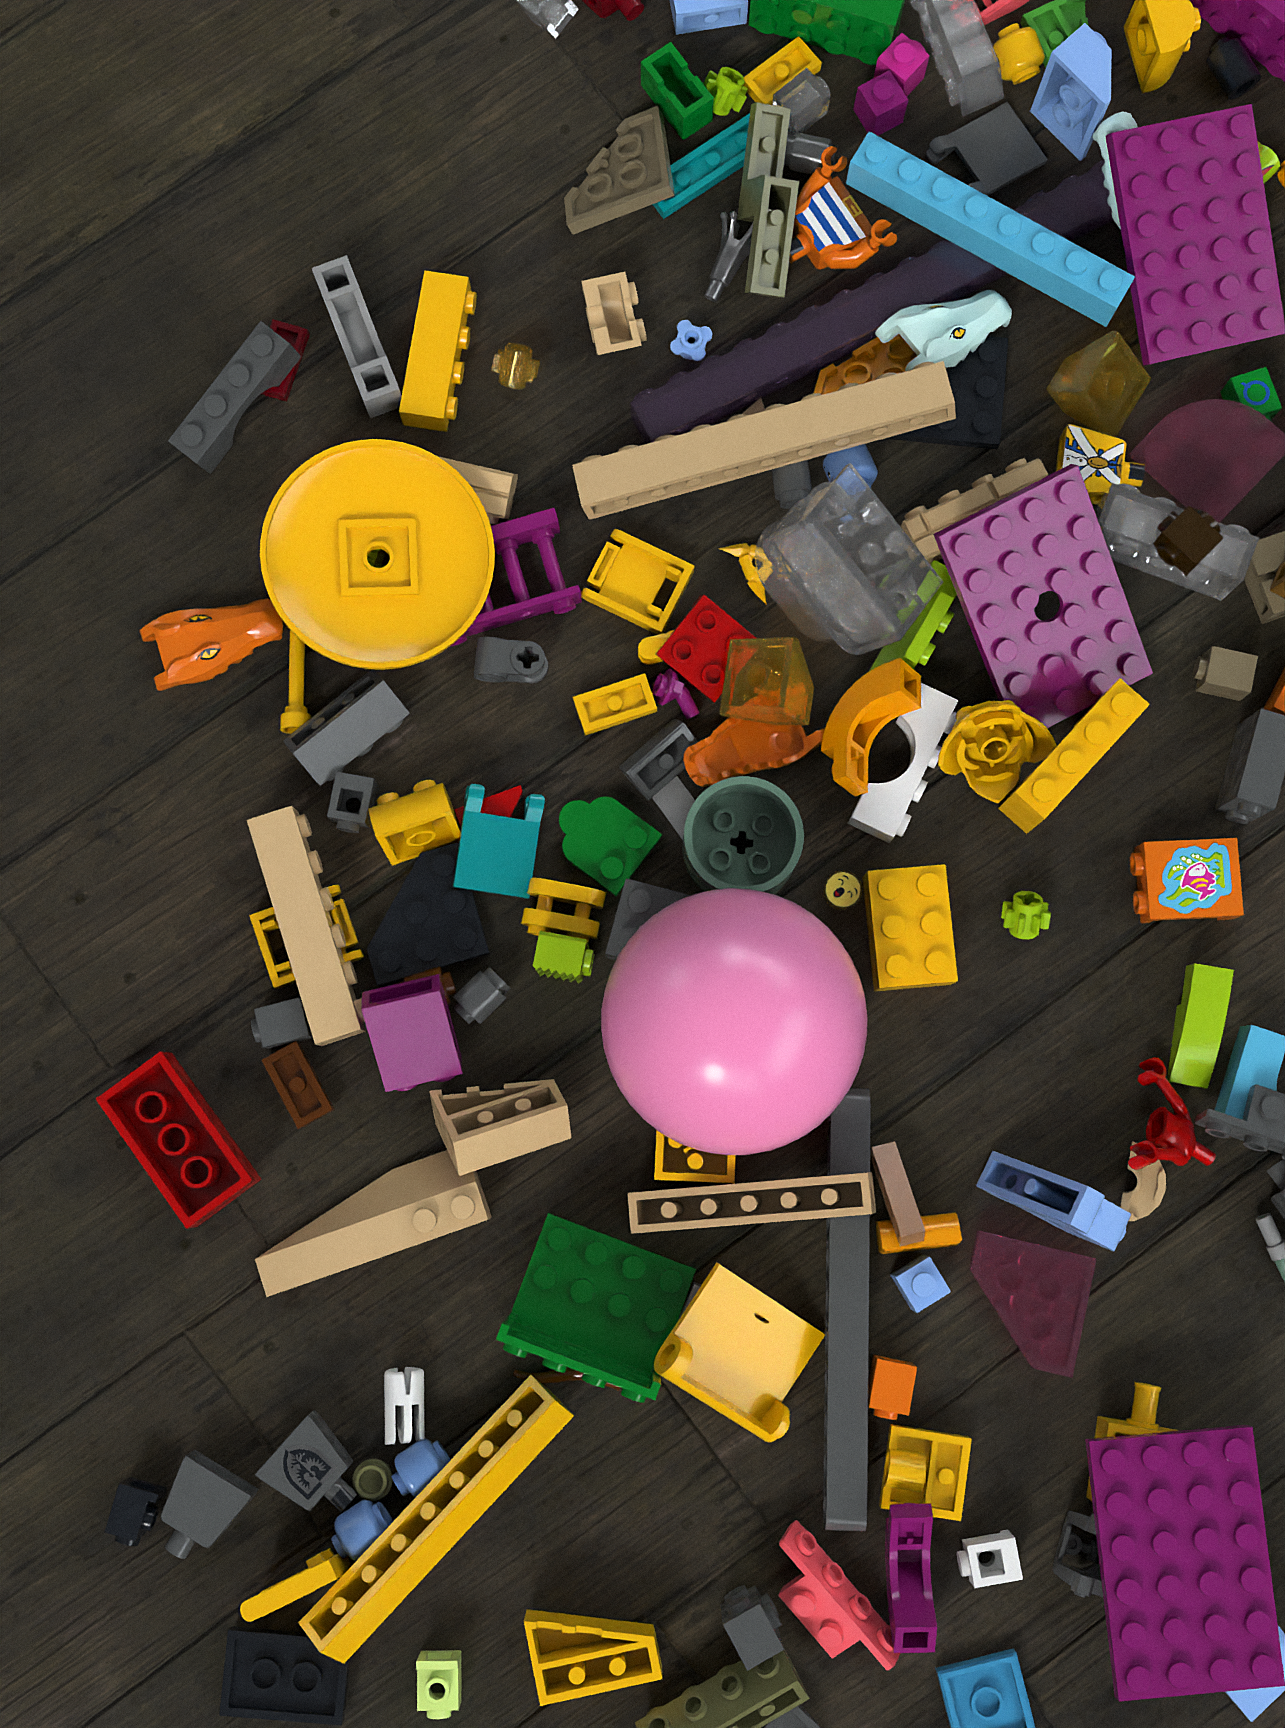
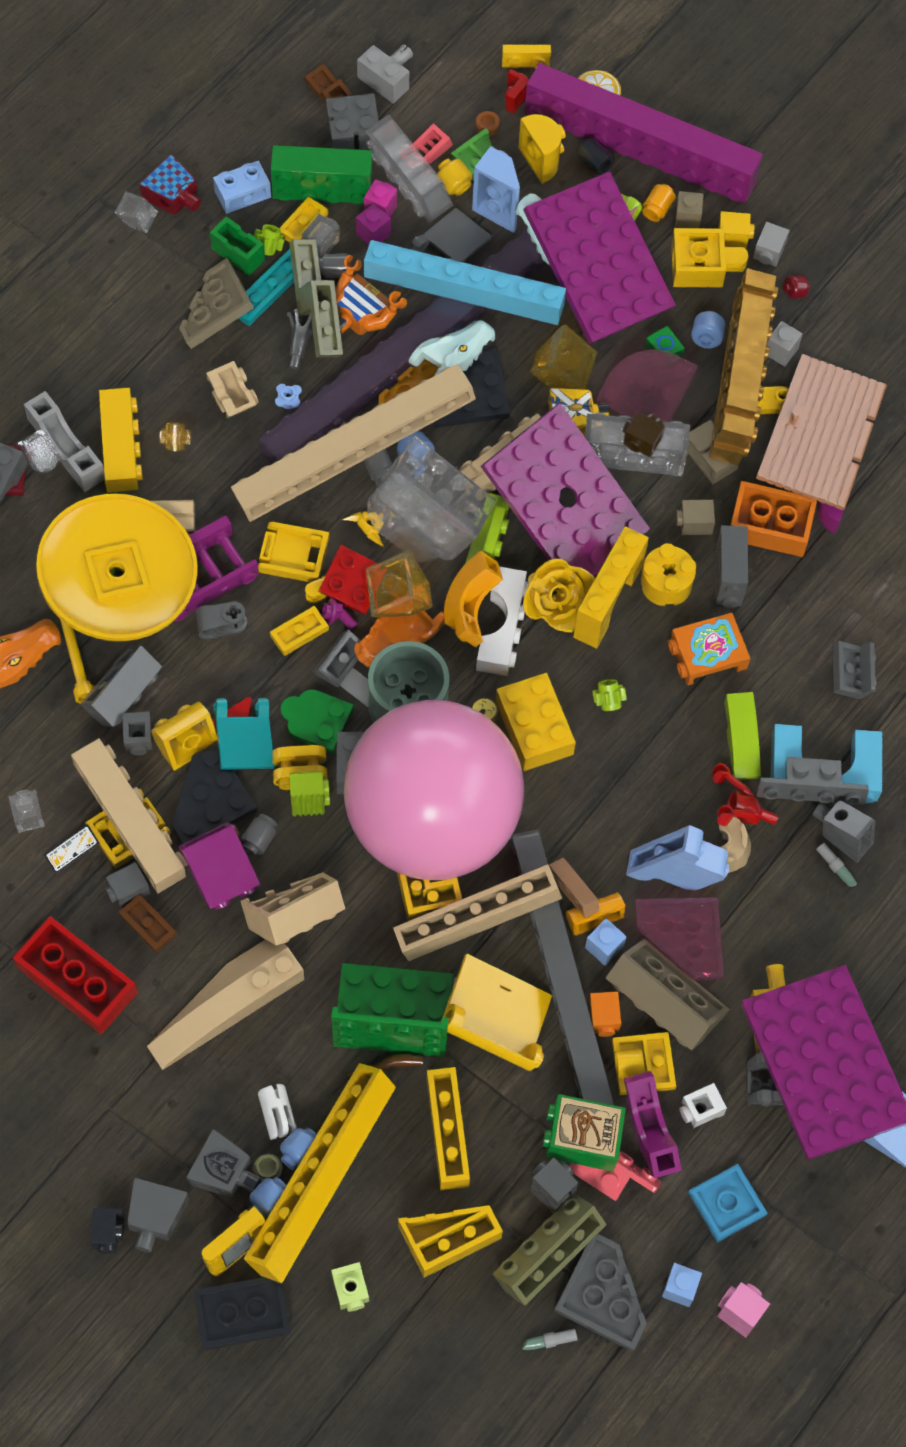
camera: 20 degrees left, 15 degrees down
none -> clear brick [8,790,45,833]
none -> clear brick [18,430,61,473]
none -> sticker [44,824,99,874]
none -> yellow brick [427,1067,470,1191]
none -> brick [542,1094,626,1172]
none -> dark tan slope [606,939,730,1050]
none -> yellow brick [641,544,696,606]

